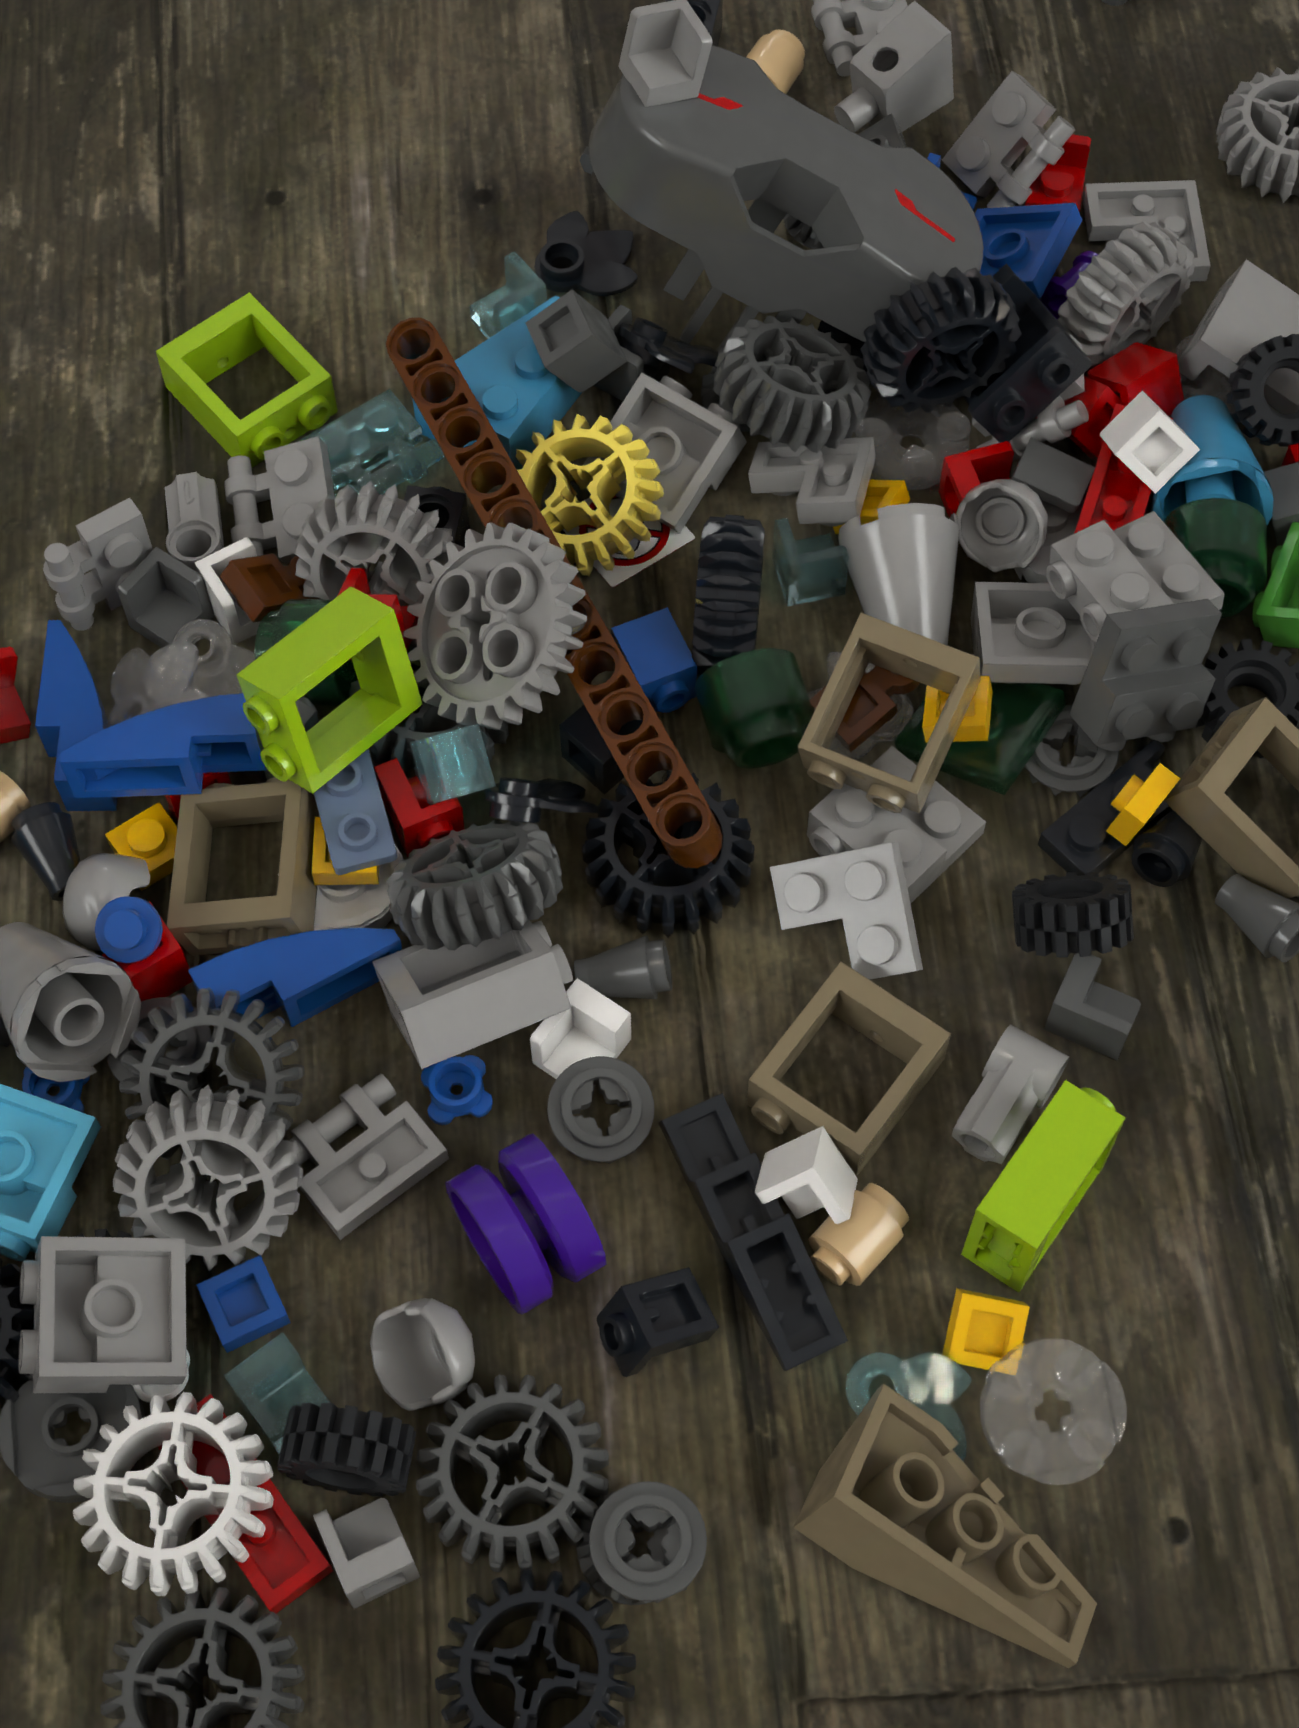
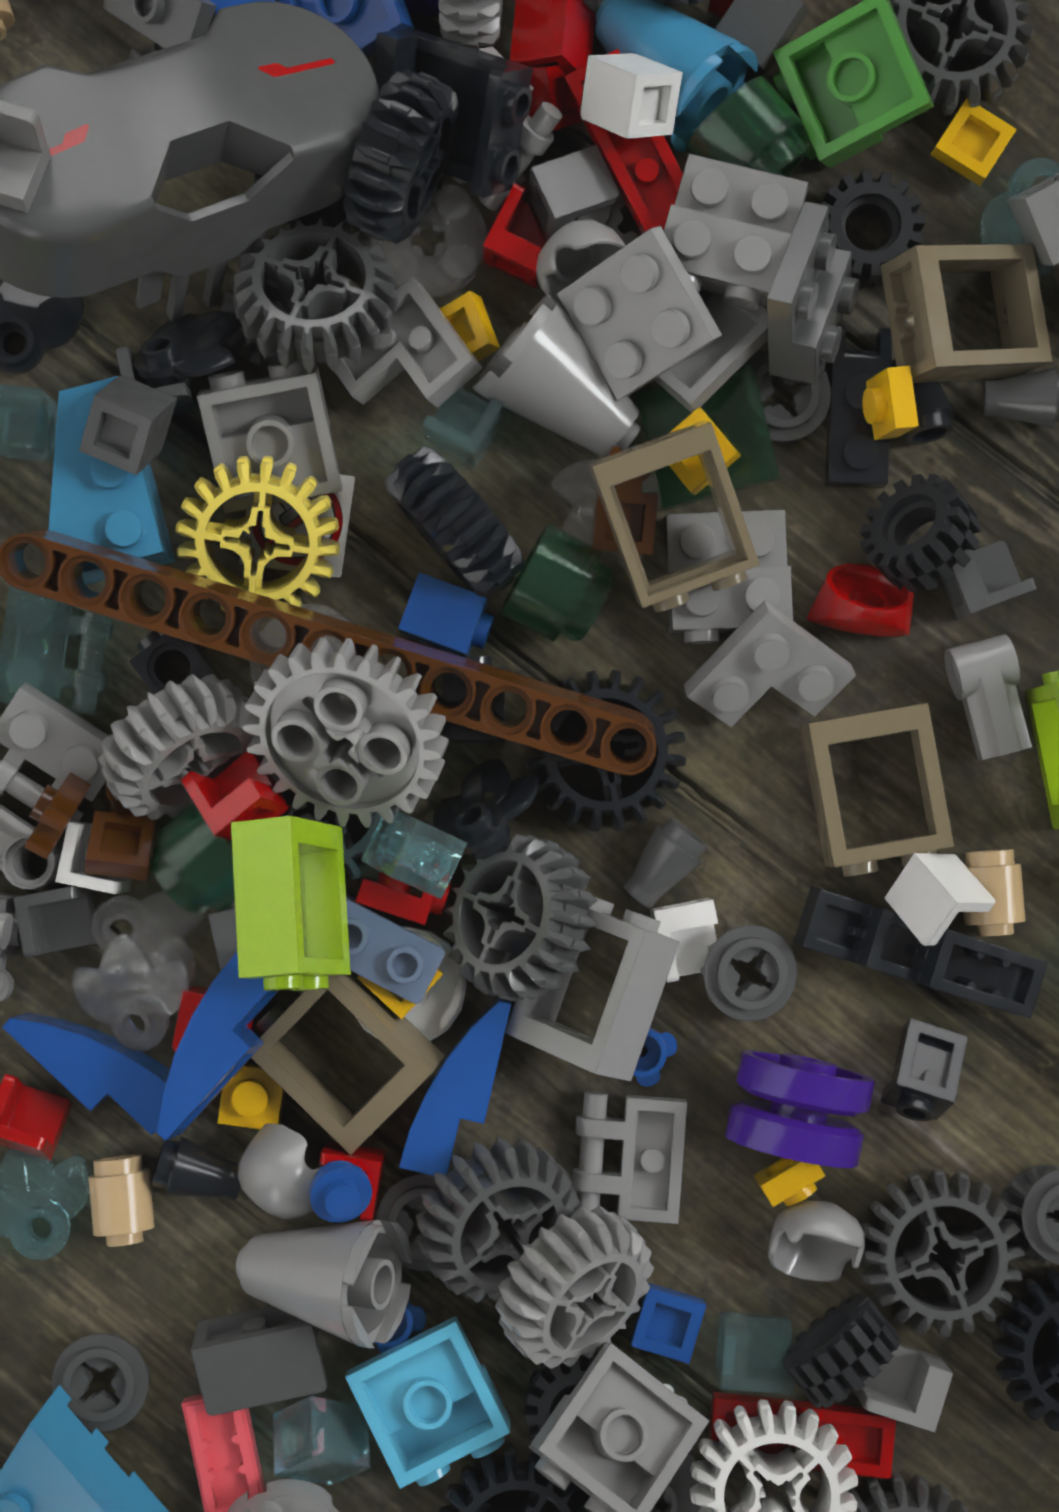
camera: 50 degrees left, 25 degrees up
none -> reddish brown plate [24,772,92,859]
none -> light grey plate [557,226,722,400]
none -> yellow plate [754,1158,825,1207]
none -> red piece [806,563,914,637]

